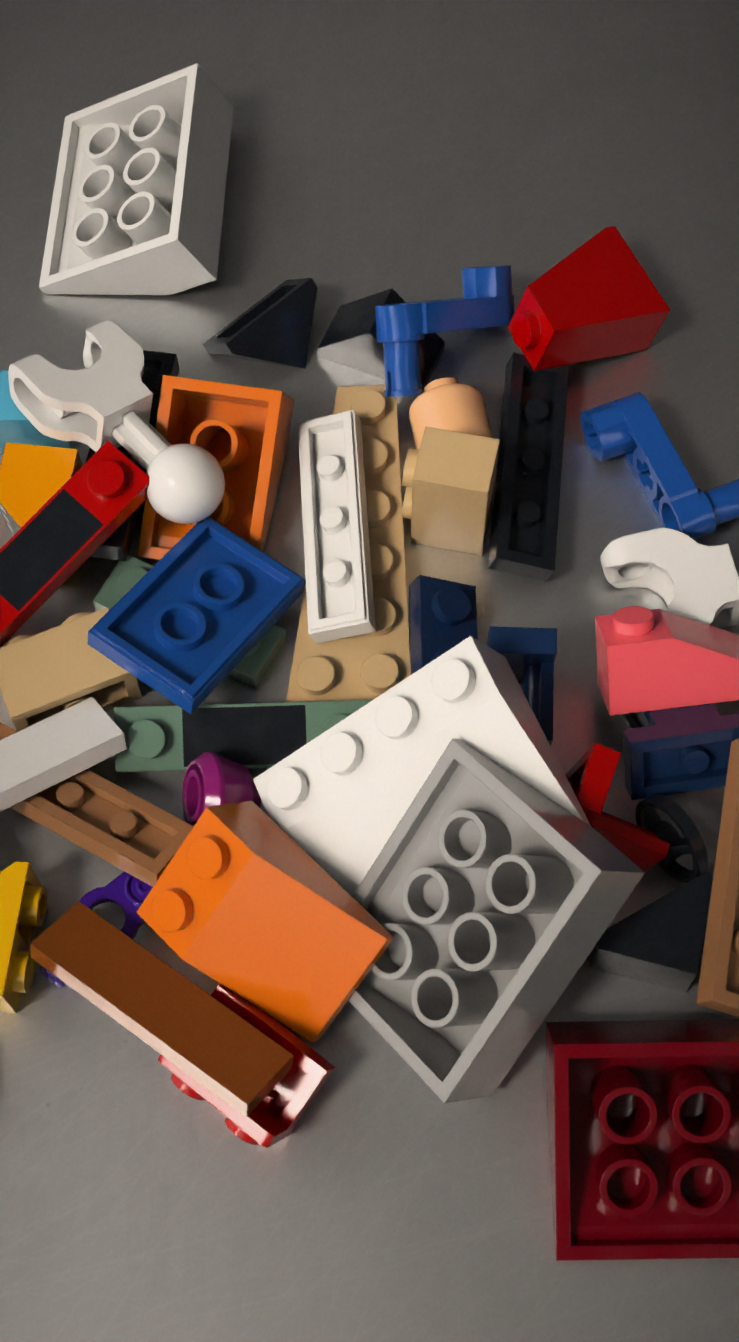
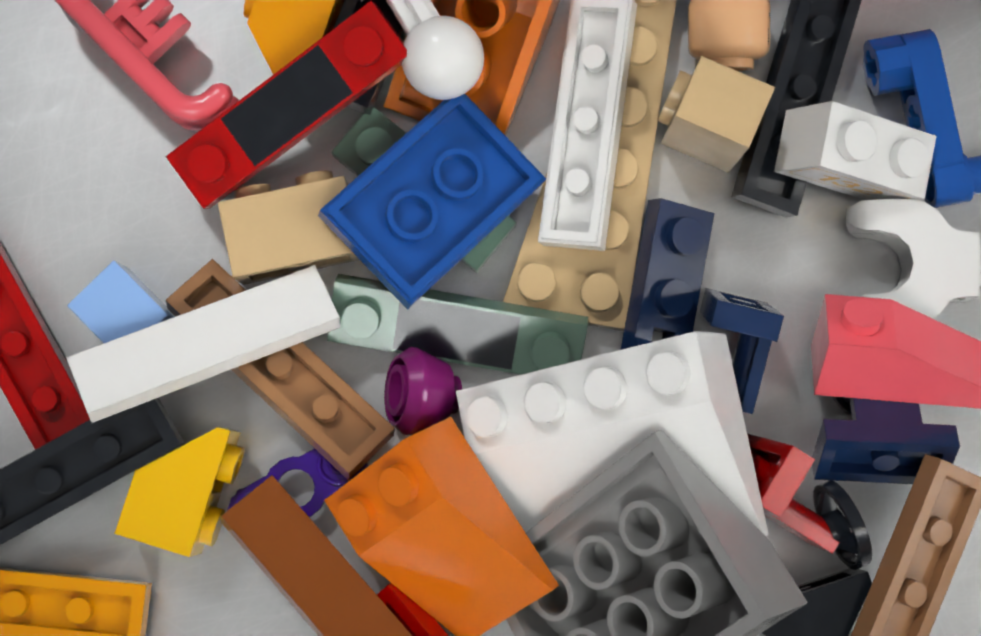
camera: 10 degrees right, 20 degrees up
none -> white brick [774,101,936,200]

